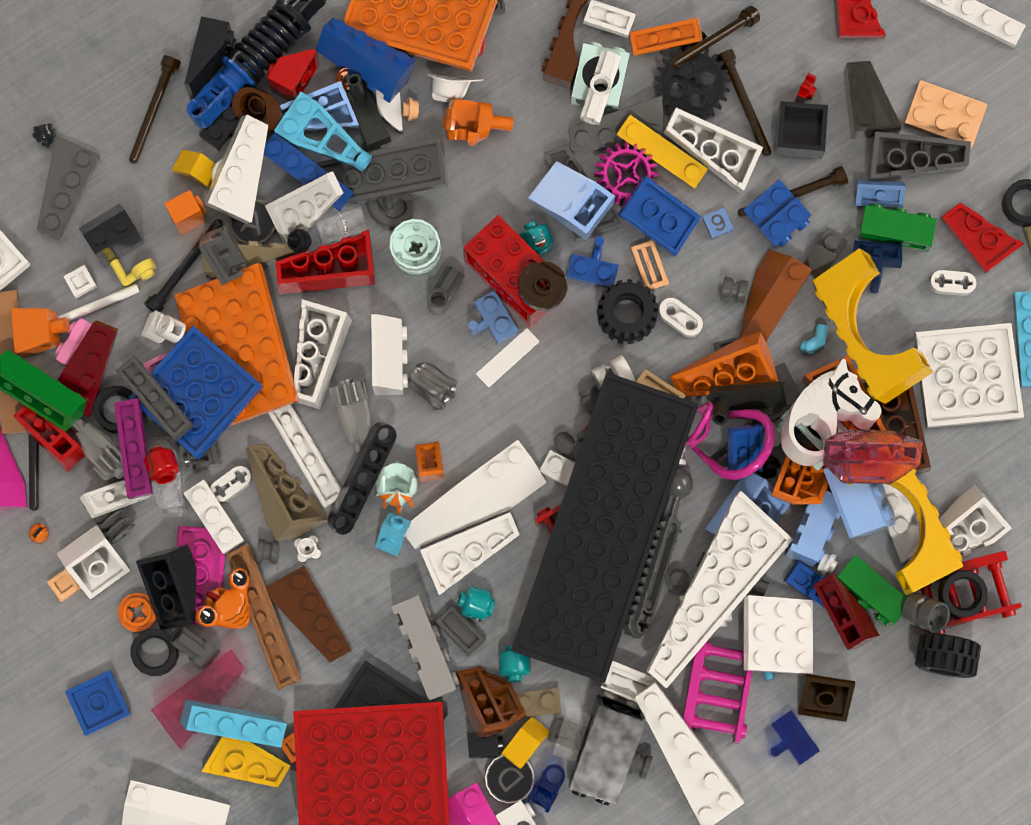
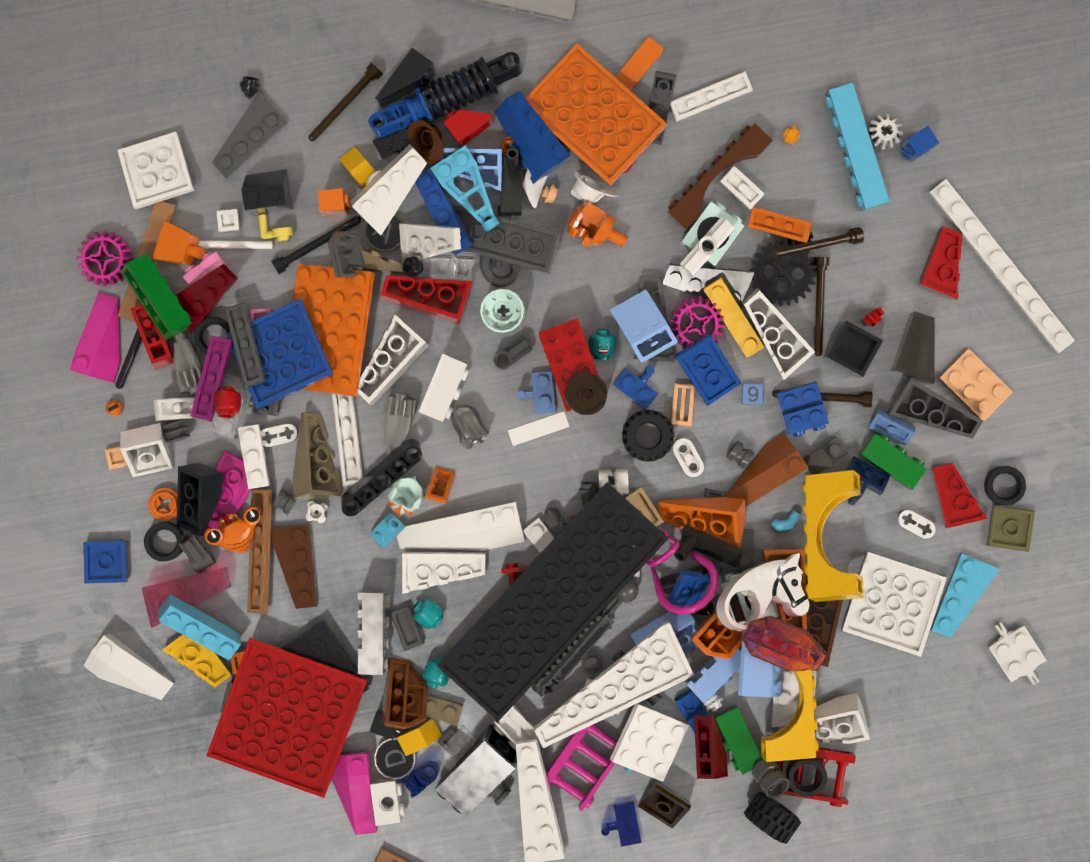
camera: 30 degrees right, 10 degrees up
white leg [141,310,186,344] -> none

